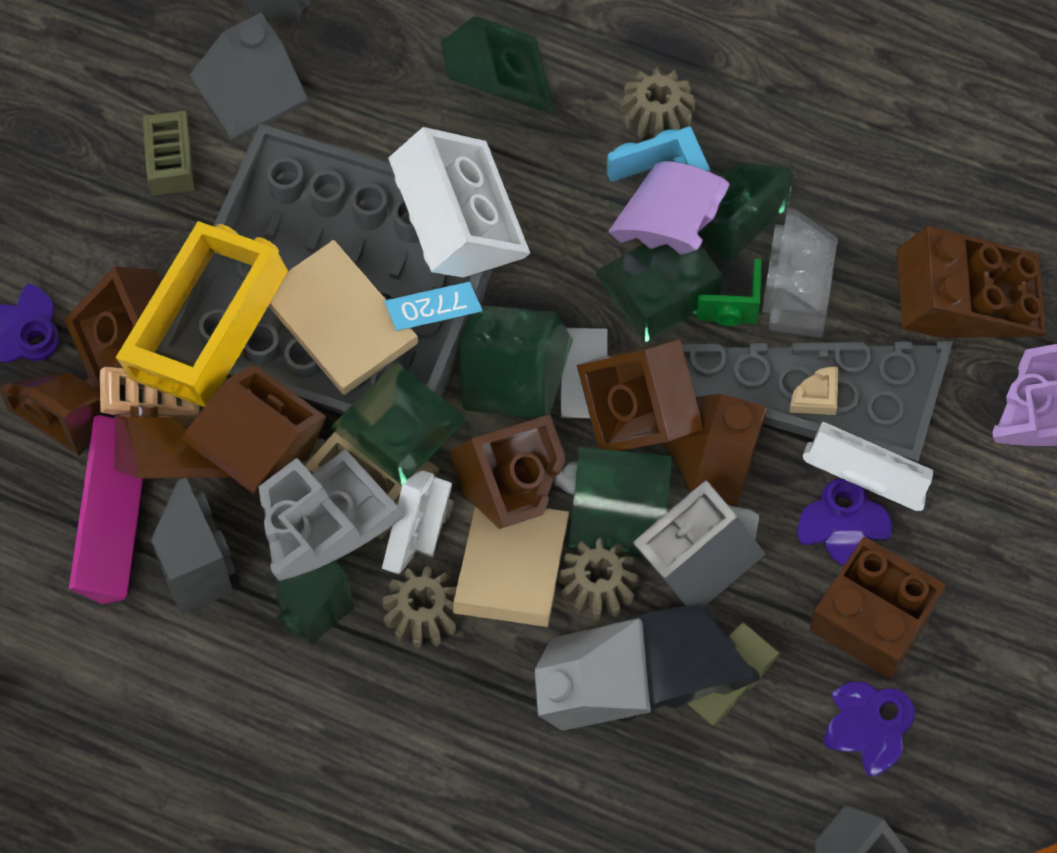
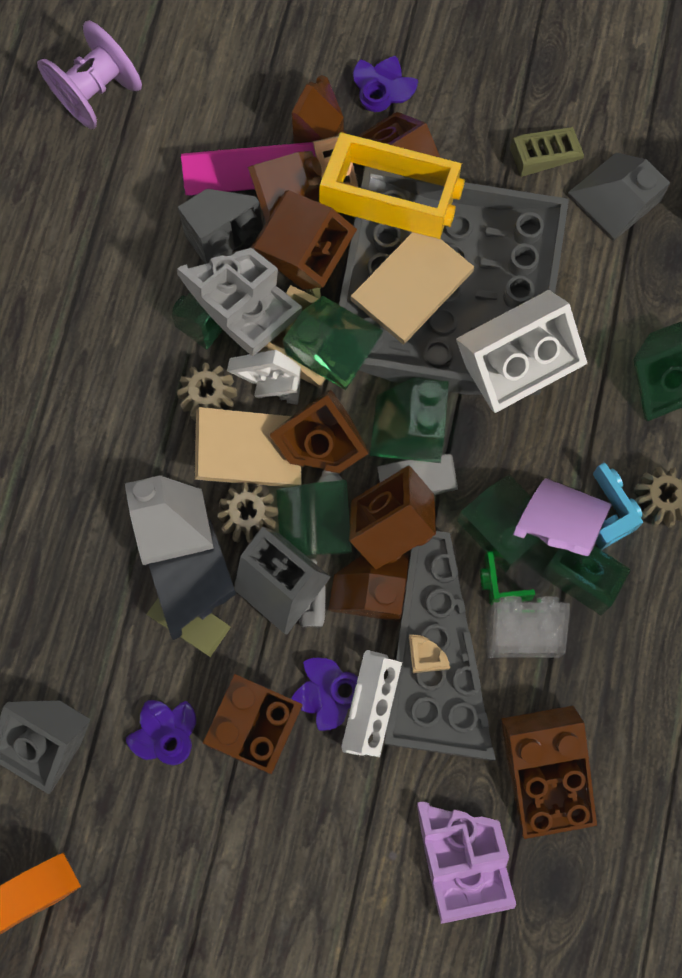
camera: 80 degrees right, 10 degrees up
medium azure sticker [384,282,483,331] -> none

